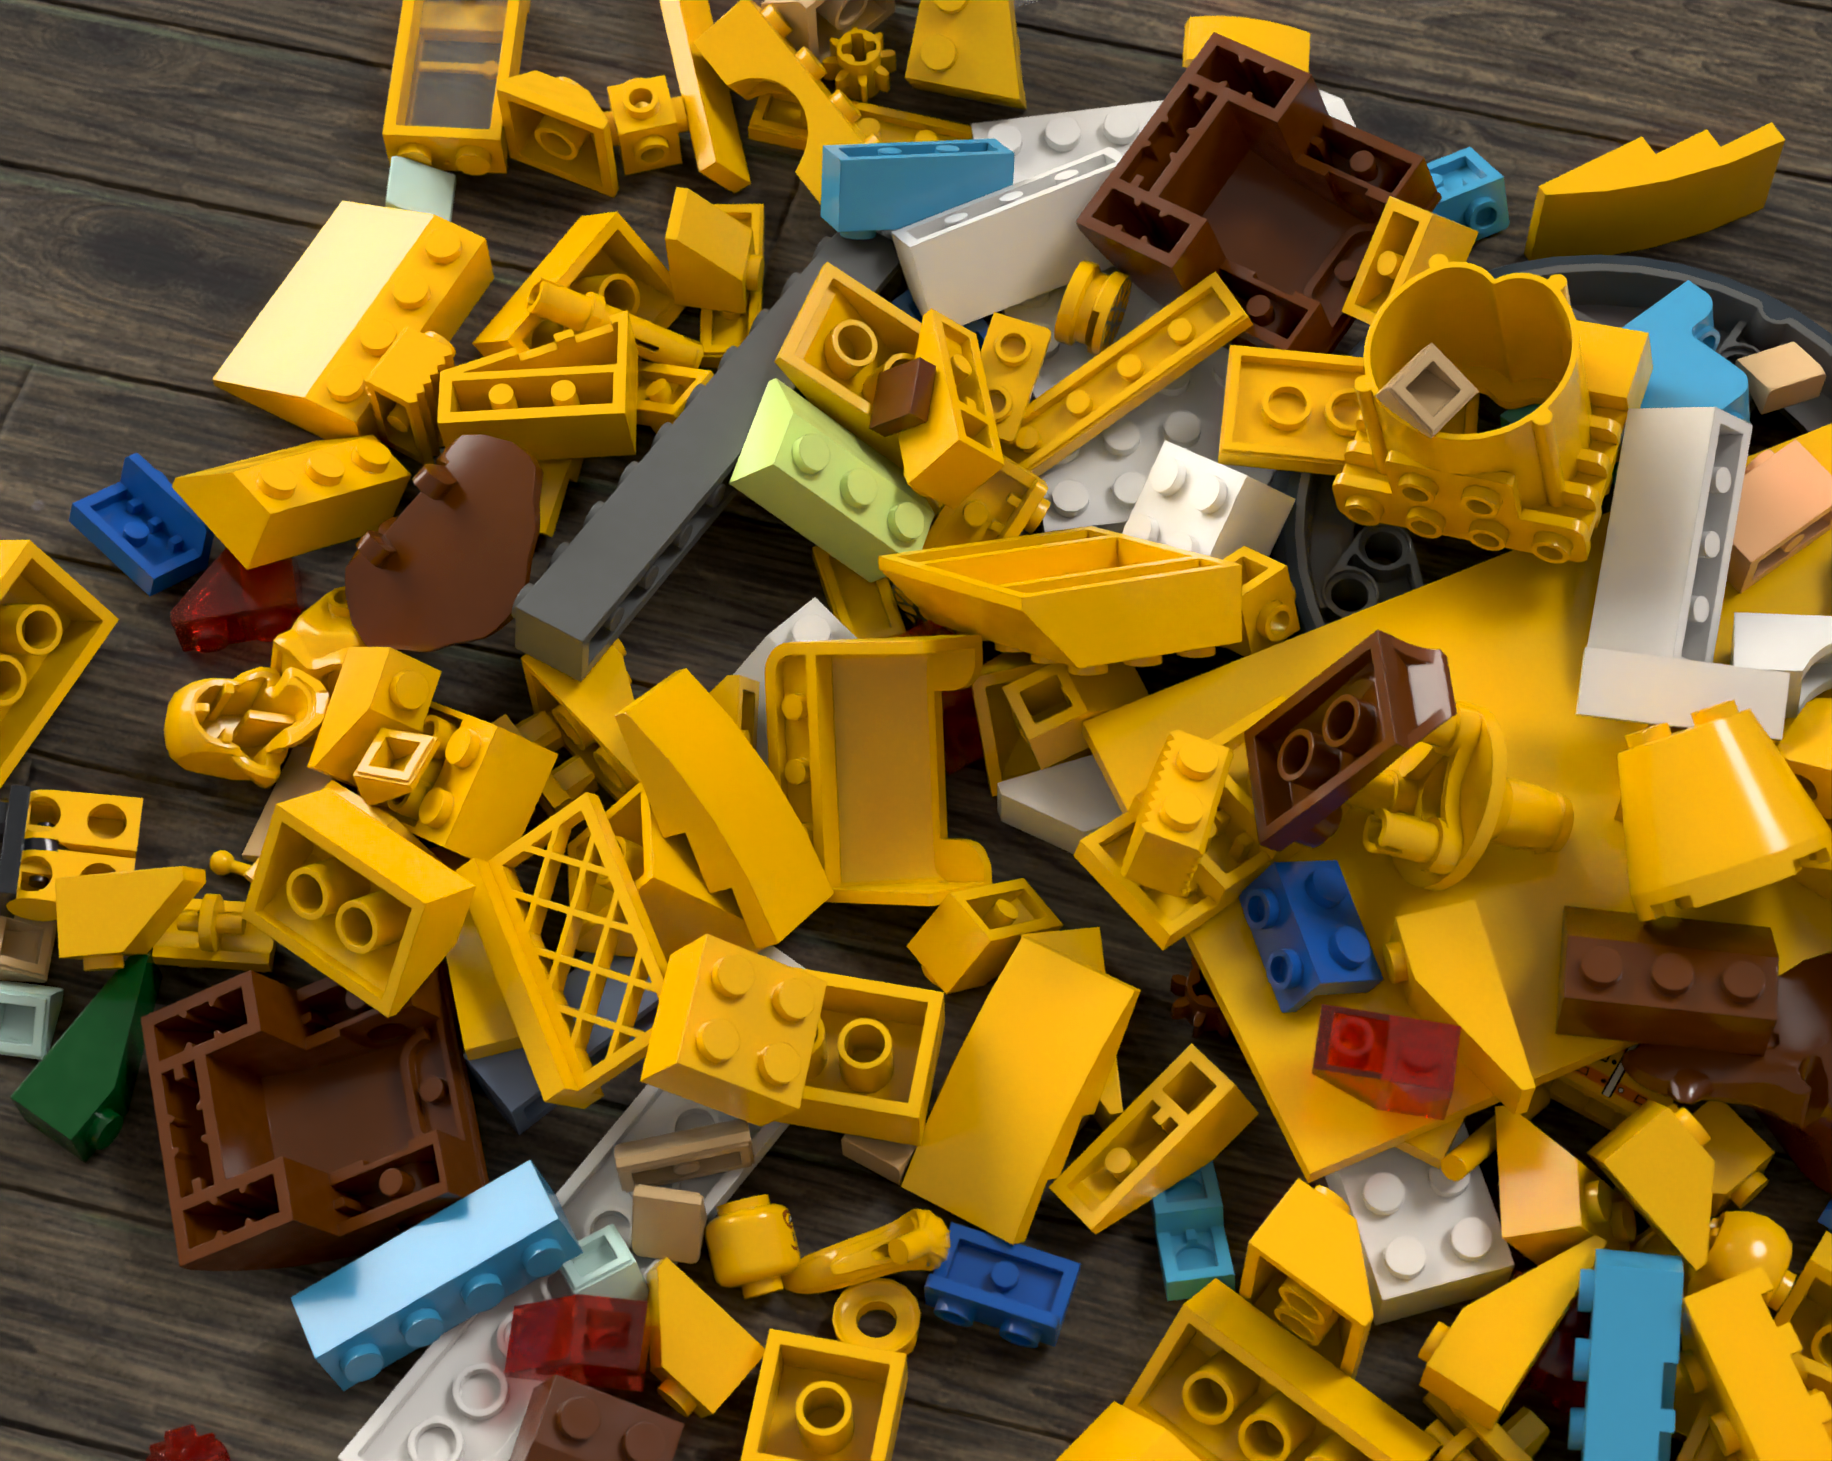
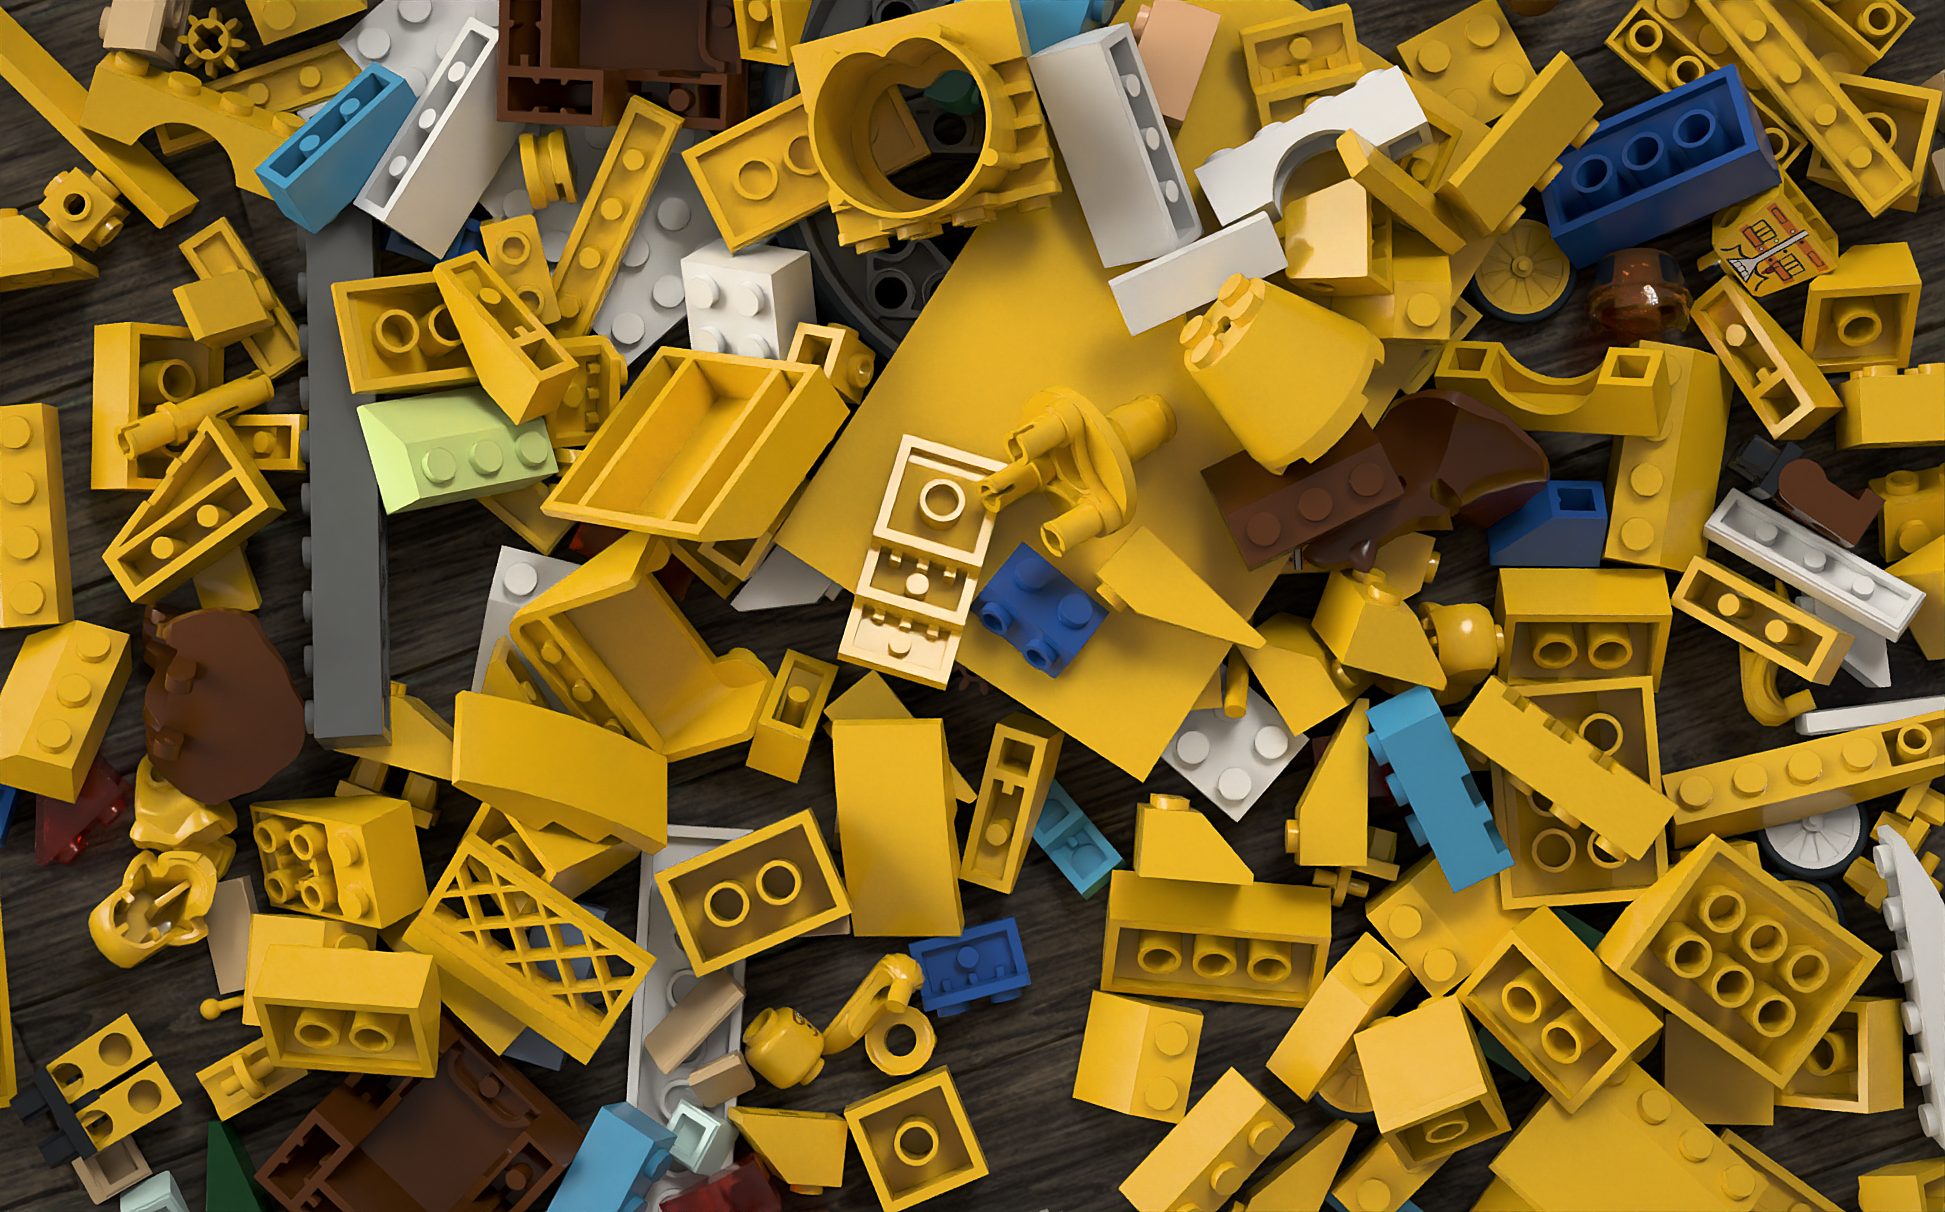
camera: 40 degrees left, 25 degrees up
yellow slope [55,866,206,971] -> none
yellow slope [307,646,442,790] -> none
yellow slope [353,728,441,805] -> none
yellow brick [363,326,456,465] -> none
yellow brick [640,934,828,1127] -> none
reddish brown tile [869,357,936,437] -> none
yellow brick [1120,730,1234,897] -> none
reddish brown slope [1244,630,1457,852] -> none
clear red slope [1312,1004,1461,1120] -> none
tan slope [1375,343,1478,438] -> none

